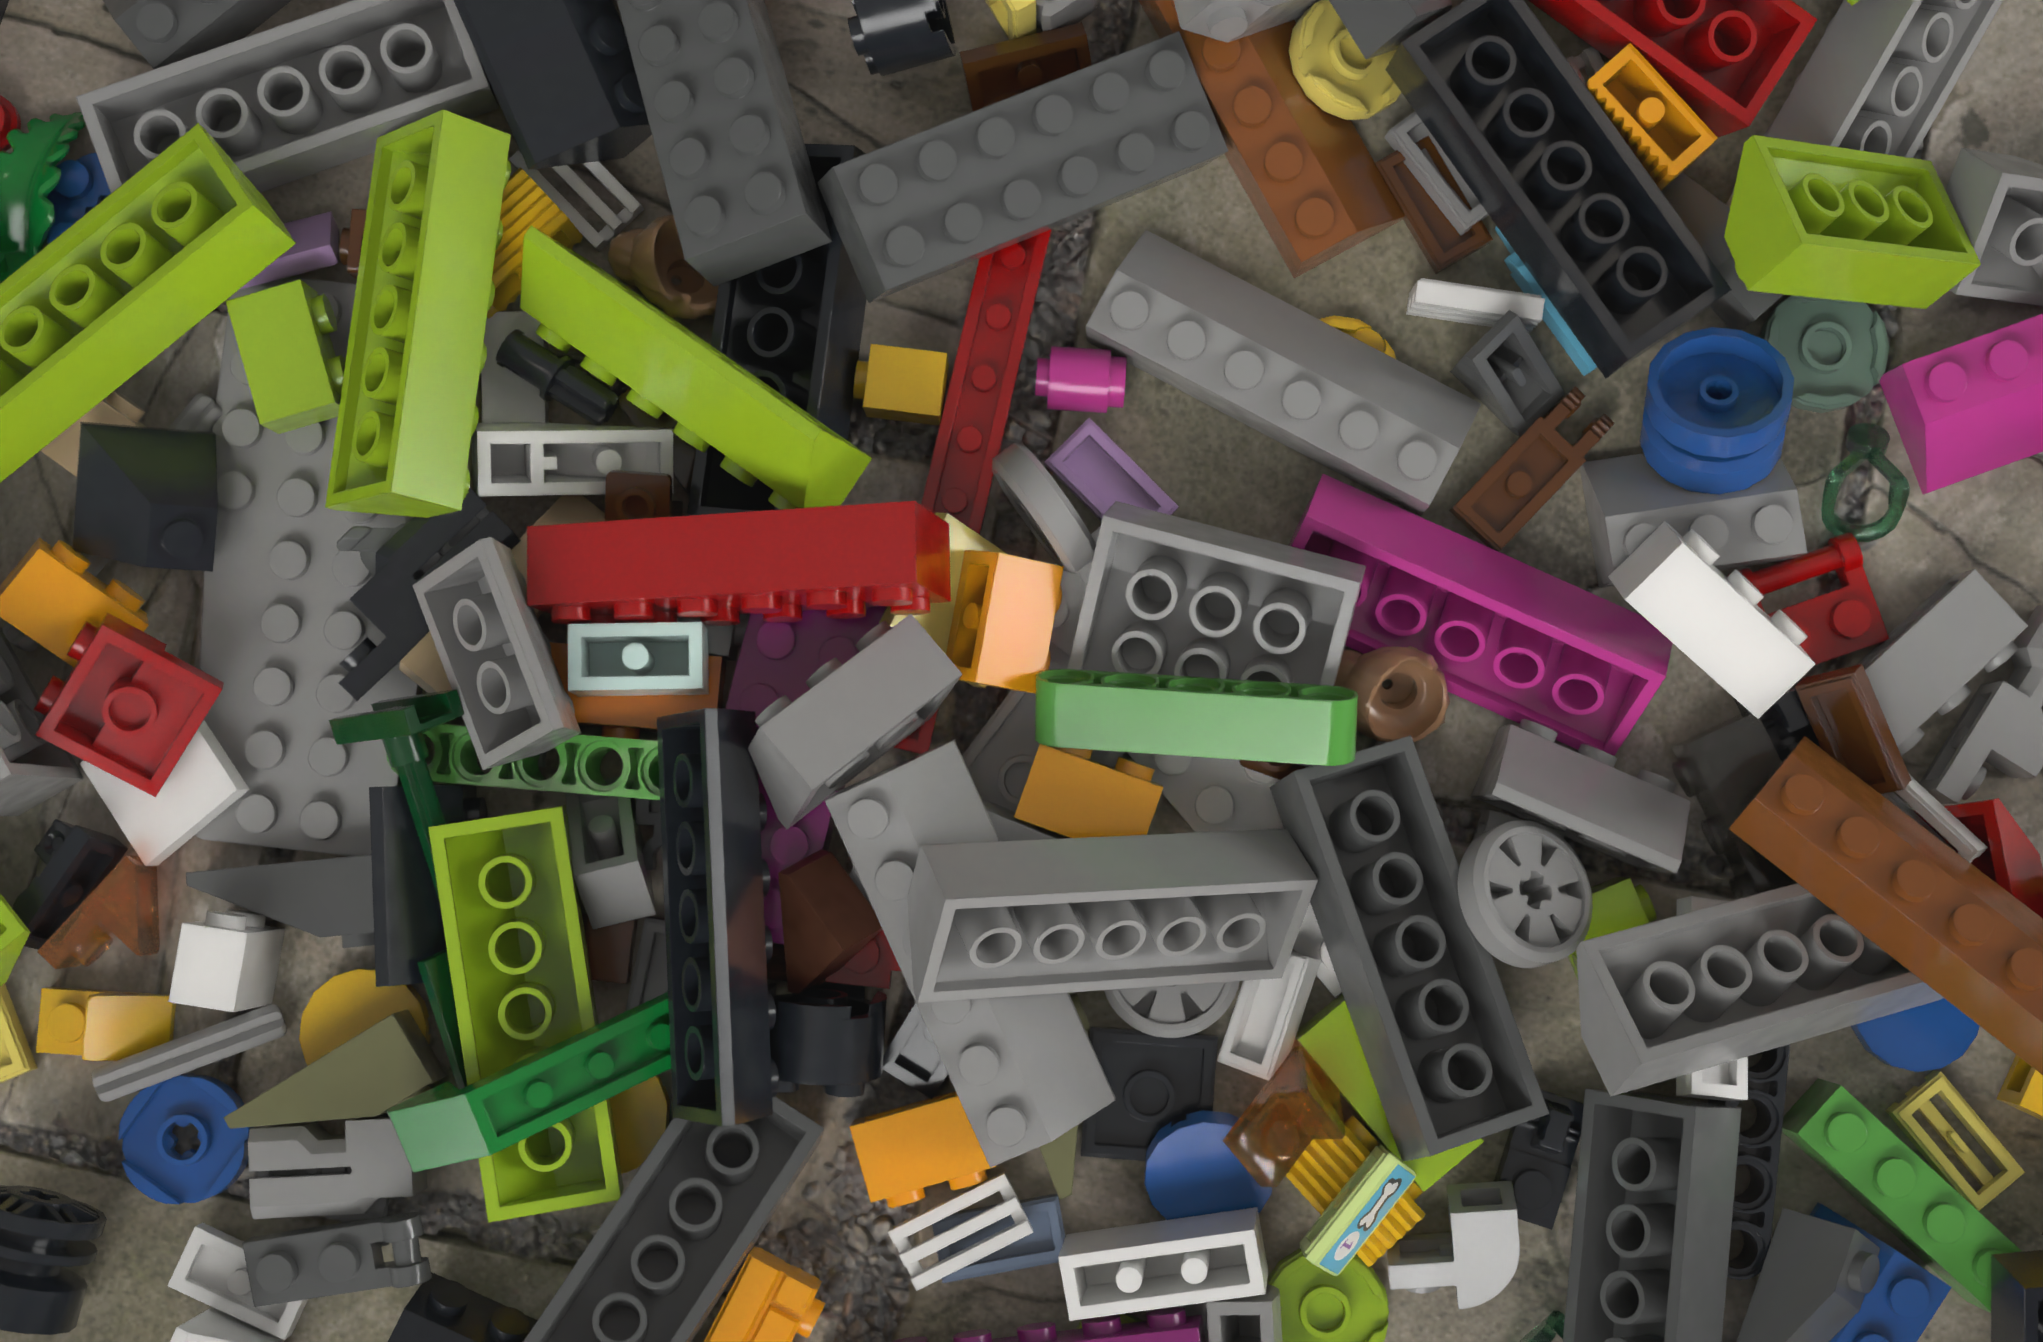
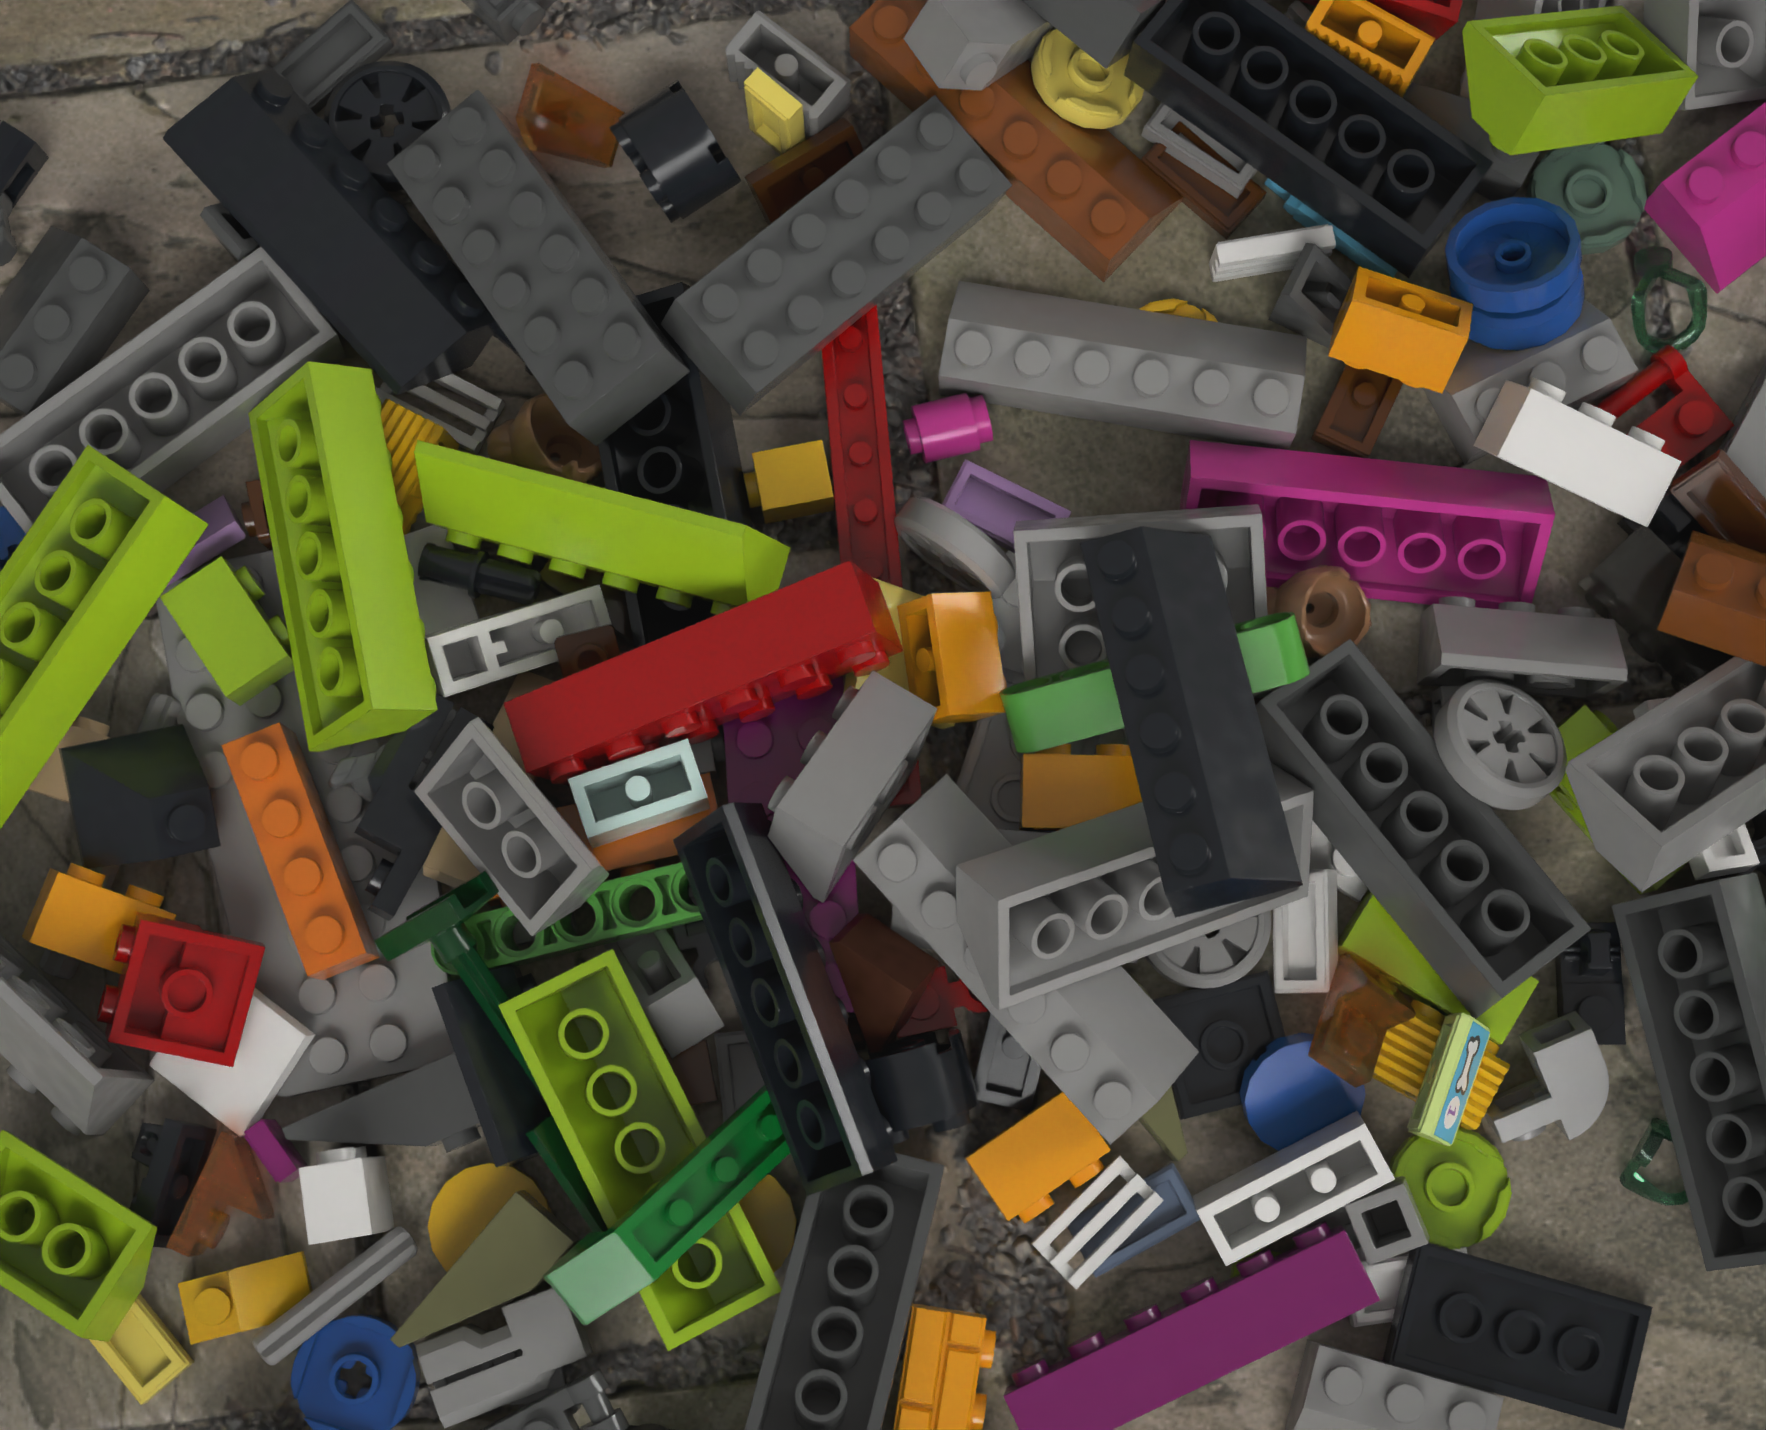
camera: 25 degrees left, 5 degrees down
none -> orange brick [221,722,380,980]
none -> magenta tile [244,1119,308,1183]
none -> black slope [1080,526,1303,918]
none -> light orange brick [1328,266,1473,394]

